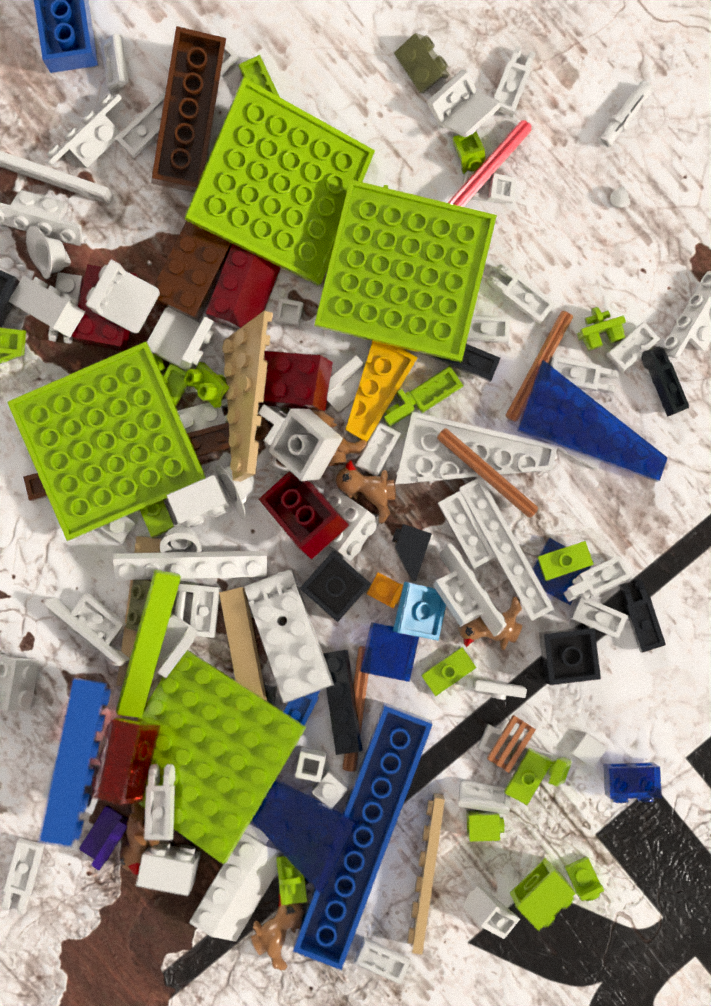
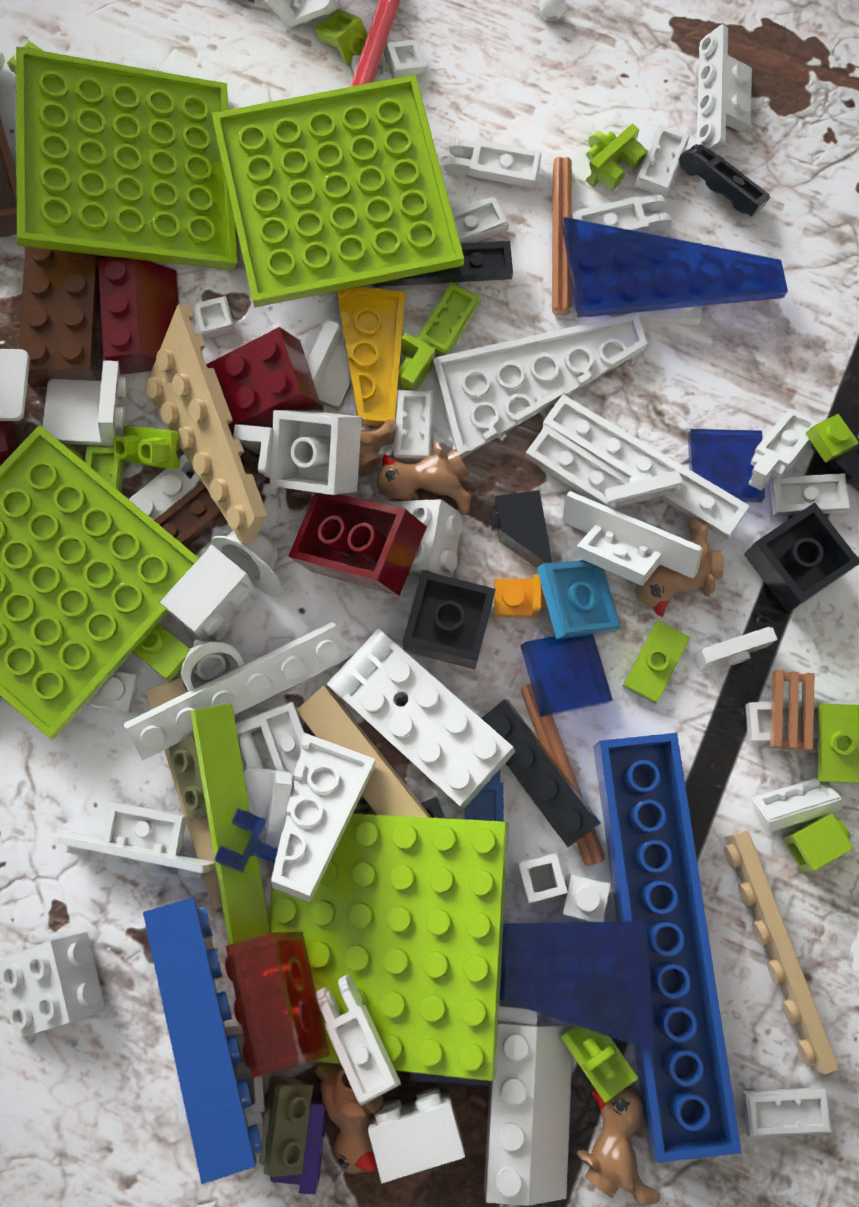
camera: 25 degrees left, 10 degrees down
nougat axle [437,428,538,518] -> none
lime plate [537,541,594,581] -> none
none -> clear blue bar [214,808,278,874]
none -> olive bracket [258,1076,313,1177]
none -> white wing [271,733,375,902]
none -> white plate [604,470,682,509]
none -> lime plate [805,414,859,463]

